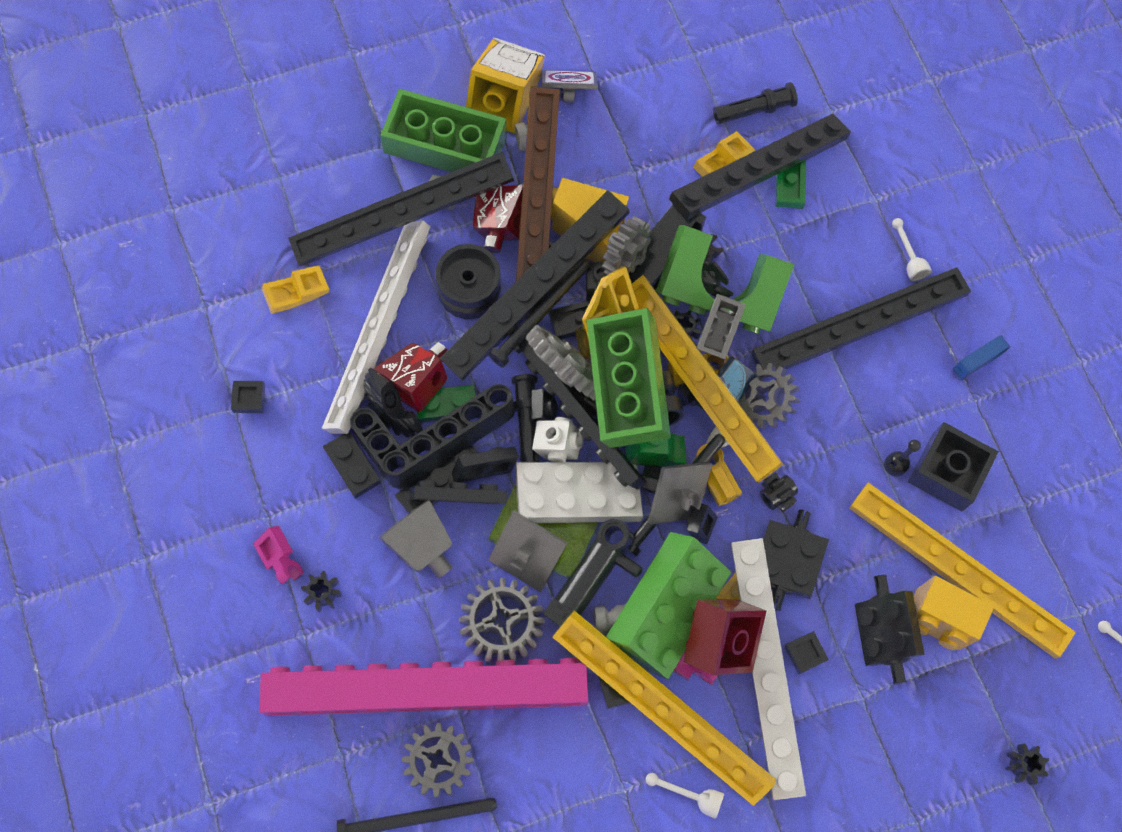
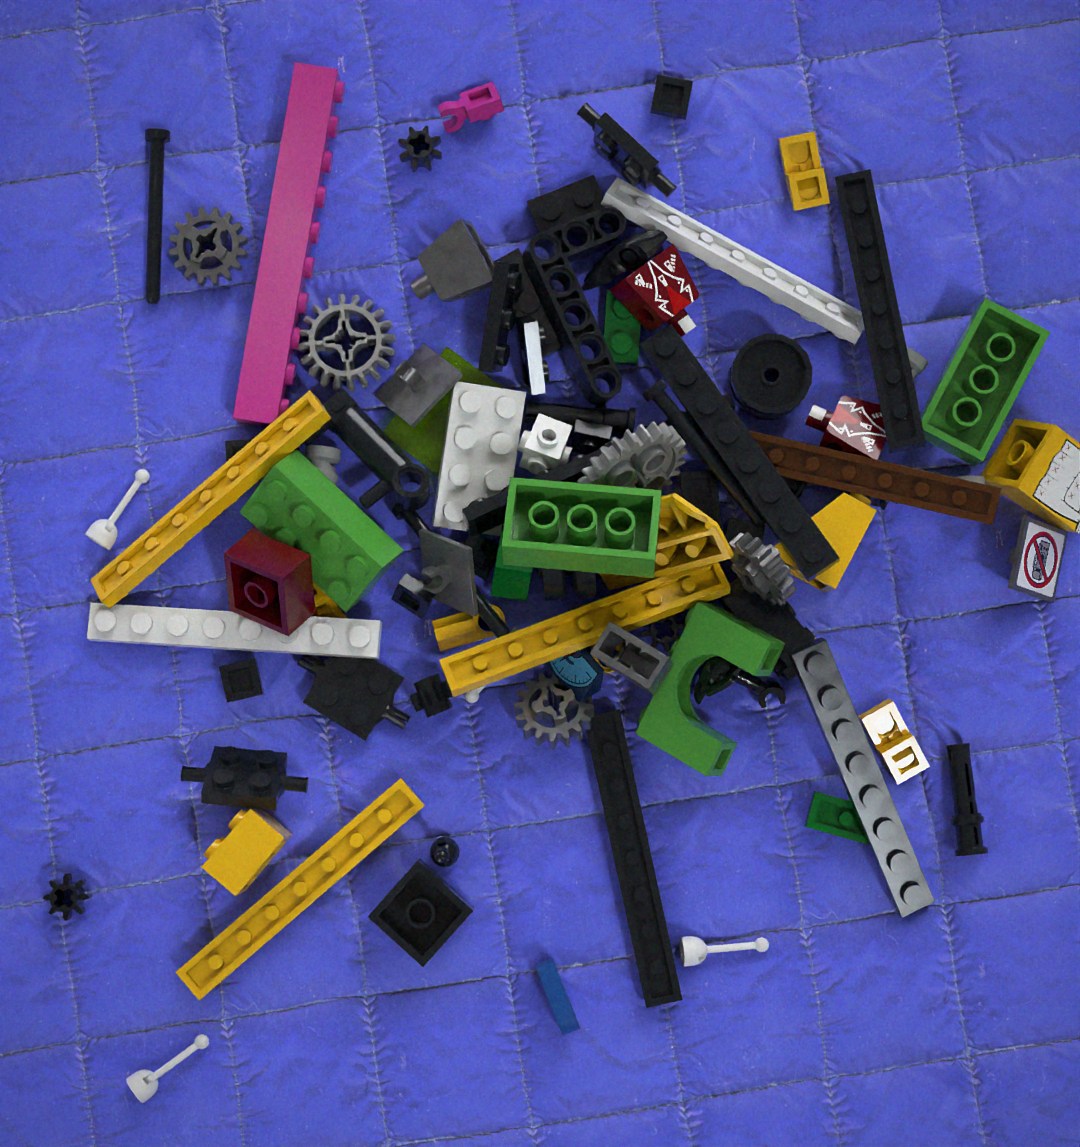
camera: 105 degrees right, 15 degrees up
none -> black plate [577,103,677,198]

